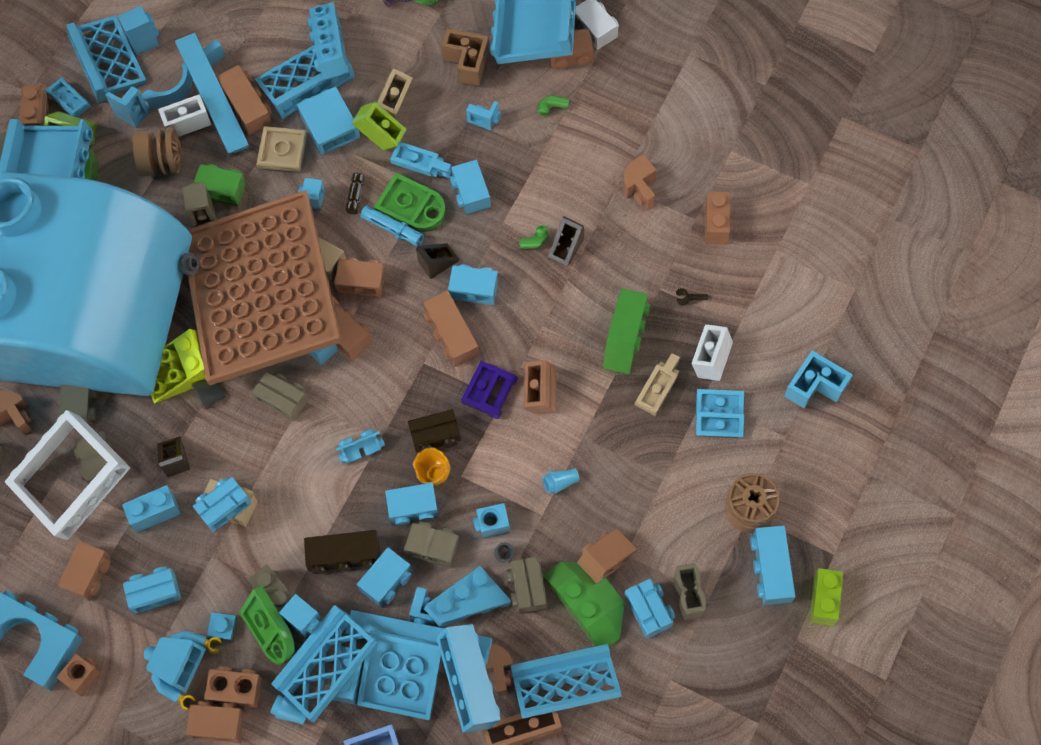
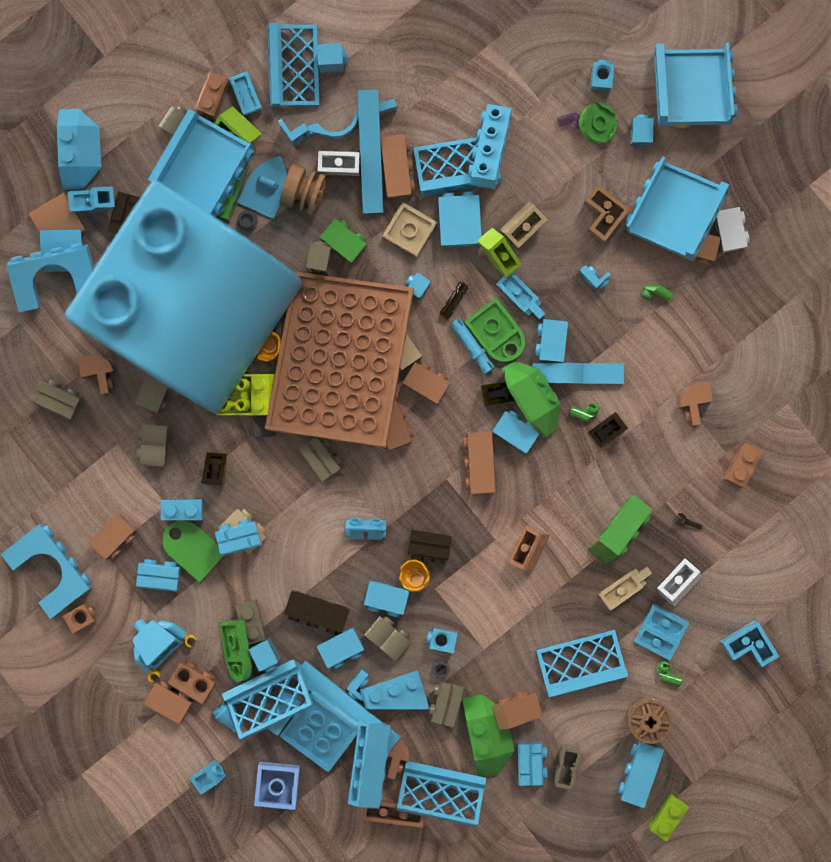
camera: 20 degrees right, 20 degrees up
white window [5,410,130,540] -> none
dark grey plate [179,252,199,275] -> none
medium azure plate [207,612,237,641] -> none
dark purple plate [461,361,519,419] -> none
medium azure cone [542,468,580,494] -> none
none -> bright green tile [163,520,224,582]
none -> medium azure shield [237,156,287,219]
none -> light orange hair [256,331,282,362]
none -> bright green wedge [502,361,561,438]
none -> medium azure piece [532,363,624,384]
none -> medium azure fence [536,630,628,698]
none -> bright green arm [657,661,682,687]

